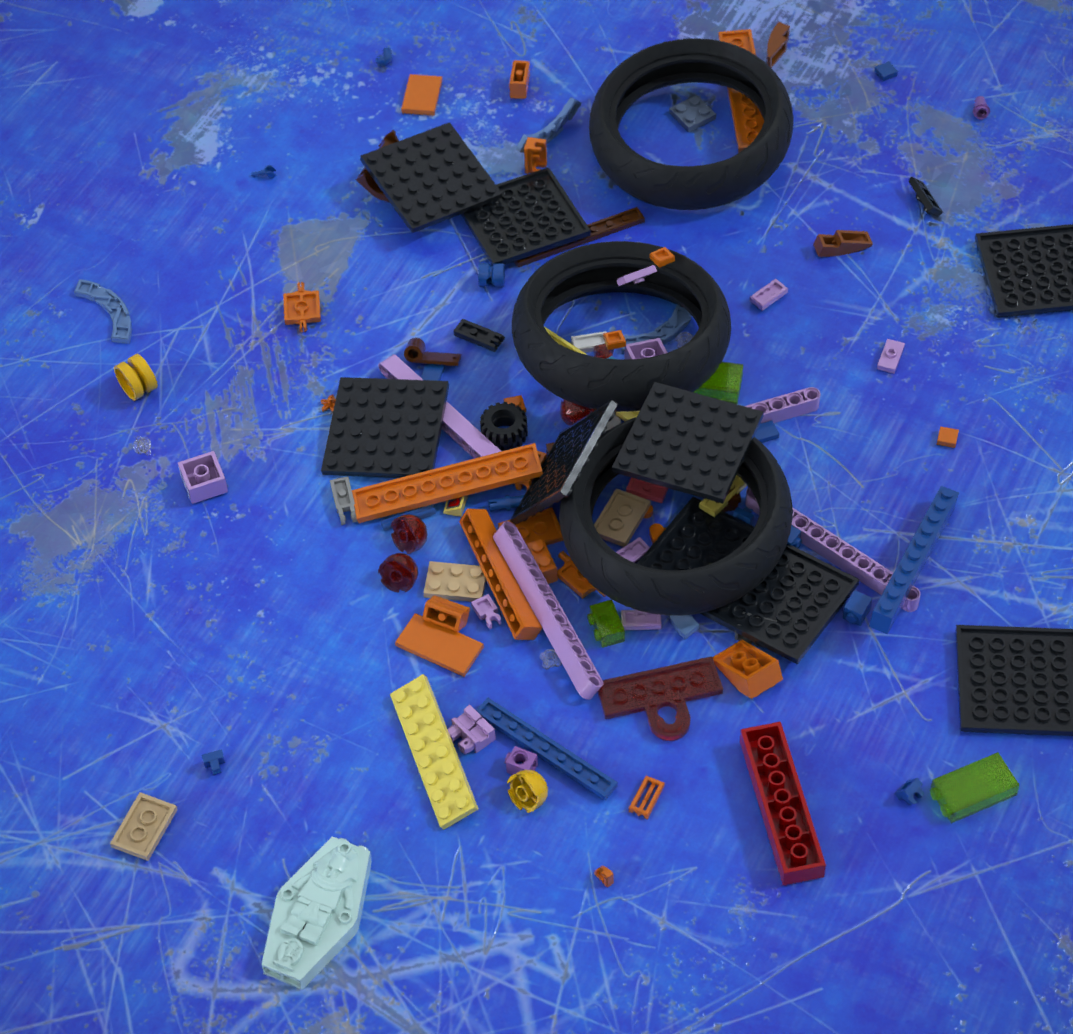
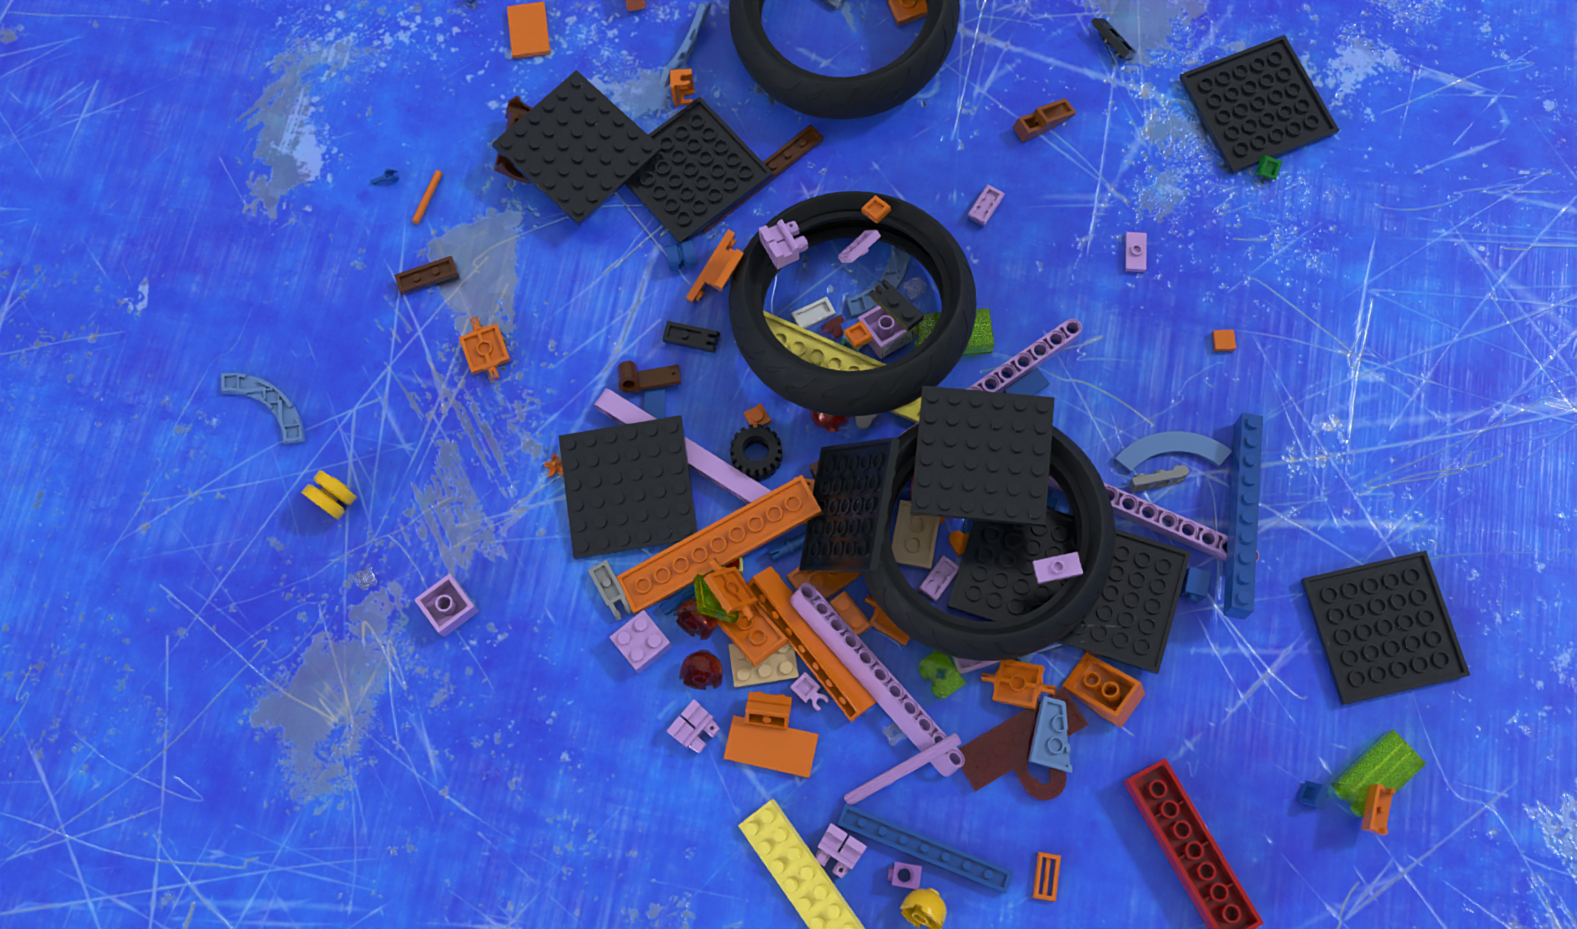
camera: 15 degrees left, 20 degrees up
none -> reddish brown plate [394,255,459,295]
none -> orange bar [412,170,443,224]
none -> lavender brick [610,610,672,674]
none -> lavender hips [666,699,720,754]
none -> orange slope [686,229,744,304]
none -> clear neon green plate [693,574,739,623]
none -> orange plate [704,557,759,621]
none -> orange tile [715,603,789,668]
none -> lavender hips [759,219,808,270]
none -> lavender axle [844,733,961,806]
none -> black hinge [869,280,924,332]
none -> orange plate [981,659,1056,710]
none -> medium blue wing [1028,696,1073,773]
none -> lavender plate [1033,552,1083,584]
none -> medium blue tile [1114,431,1232,473]
none -> light grey hinge [1128,465,1190,493]
none -> green tile [1256,155,1282,180]
none -> orange hinge [1361,783,1396,836]

